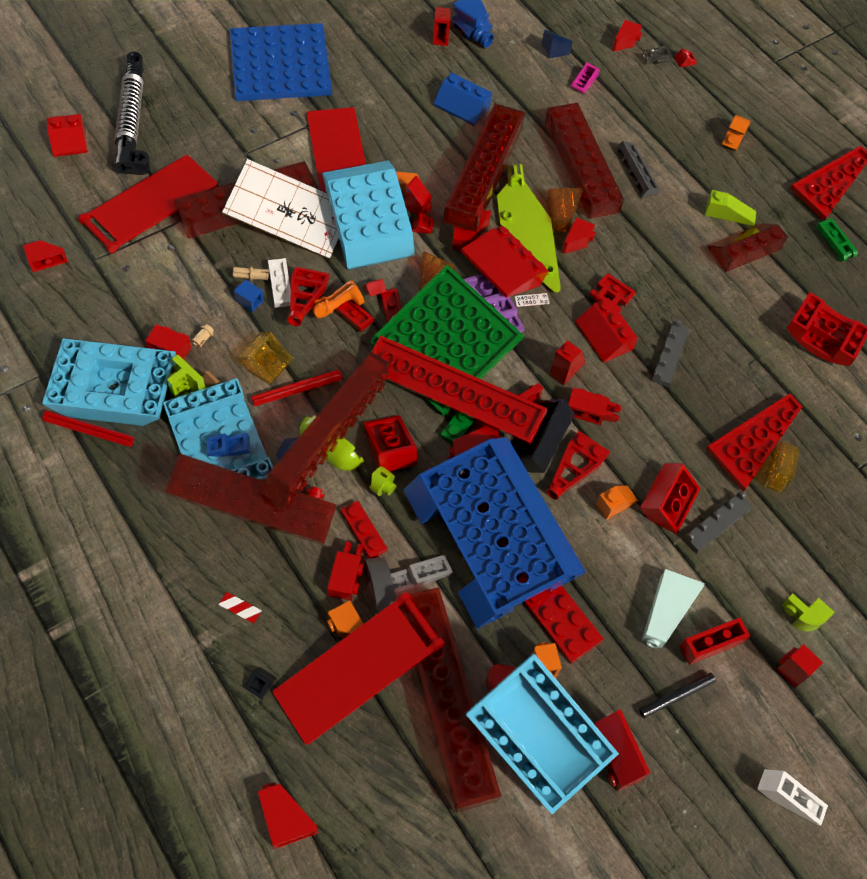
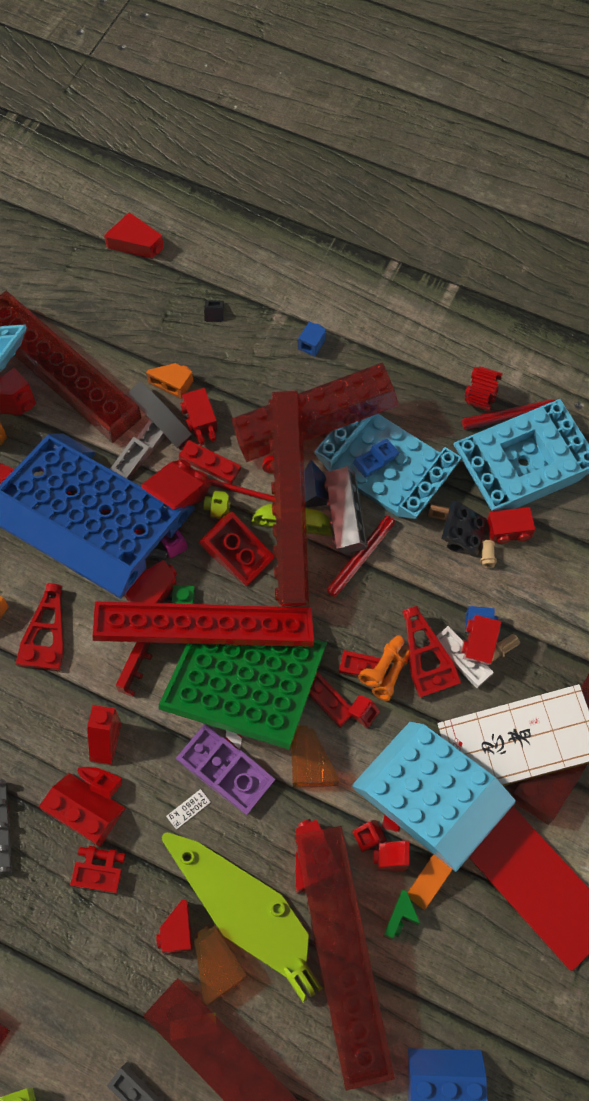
camera: 155 degrees right, 5 degrees up
lime bracket [167,354,205,399] -> none
sticker [219,592,262,623] -> none
clear yellow slope [237,332,293,385] -> none
red flag [273,592,445,745] -> none
red slope [461,226,549,298] -> none
black slope [512,399,575,473] -> none
red hinge [568,387,622,425] -> none
none -> red plate [77,767,122,799]
none -> red slope [141,459,212,510]
none -> red axle [208,478,283,504]
none -> blue brick [298,321,326,357]
none -> brick [324,466,368,555]
none -> green slope [383,889,420,941]
none -> black plate [441,501,487,557]
none -> red brick [461,615,502,666]
none -> red brick [464,366,503,411]

